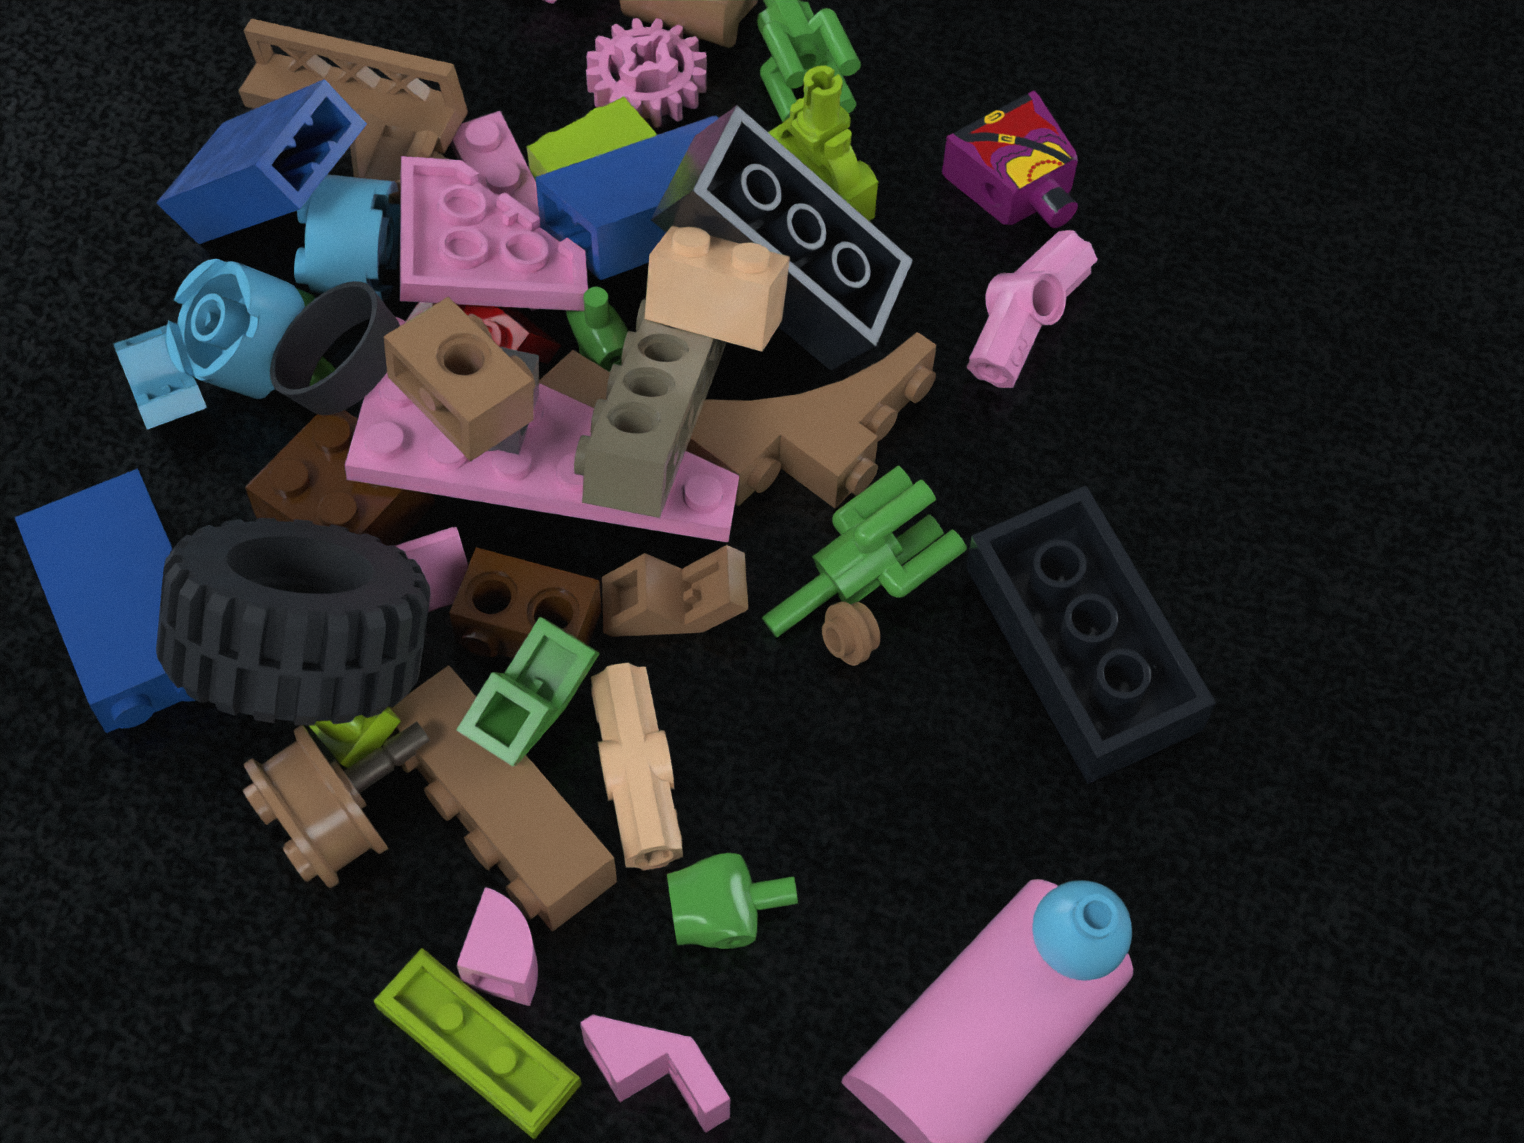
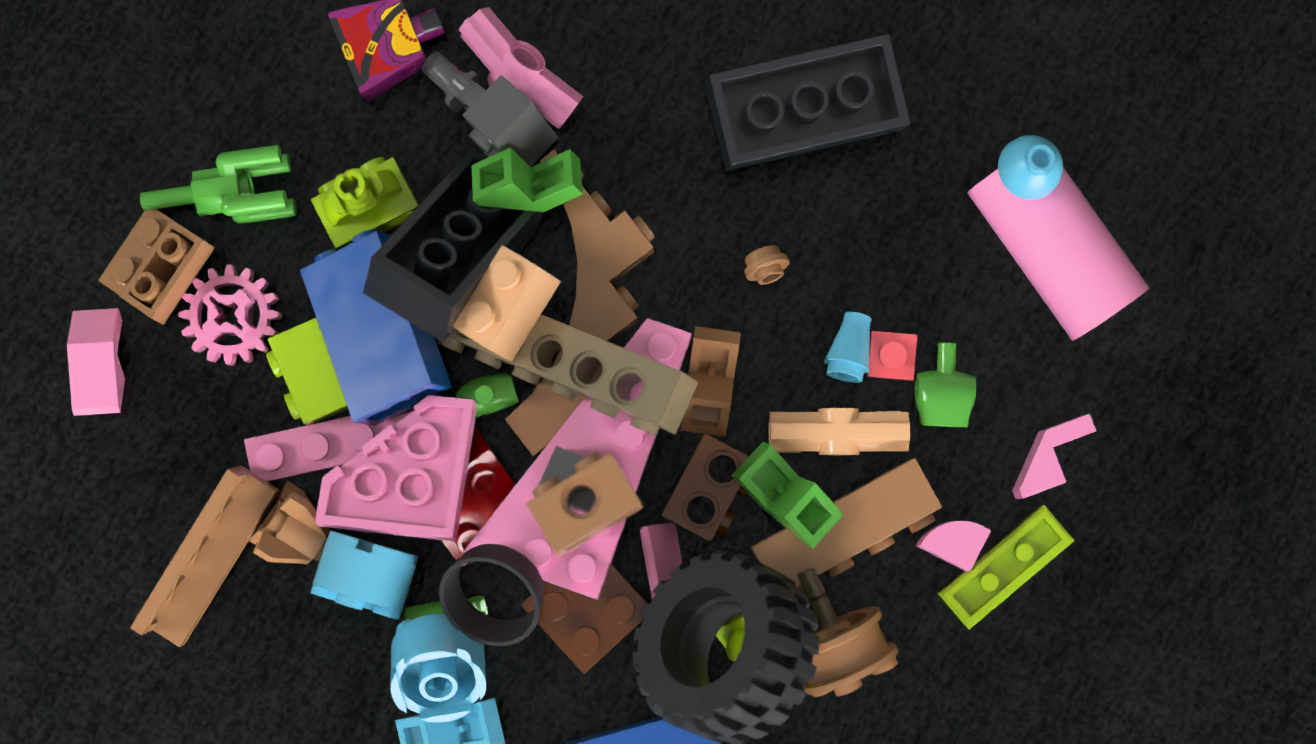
camera: 75 degrees left, 25 degrees up
blue brick [156,79,367,244] -> none
bright green plant [762,466,967,638] -> none
none -> dark grey brick [422,52,558,167]
none -> bright green slope [471,147,583,212]
none -> medium azure cone [824,312,872,383]
none -> coral plate [866,331,917,381]

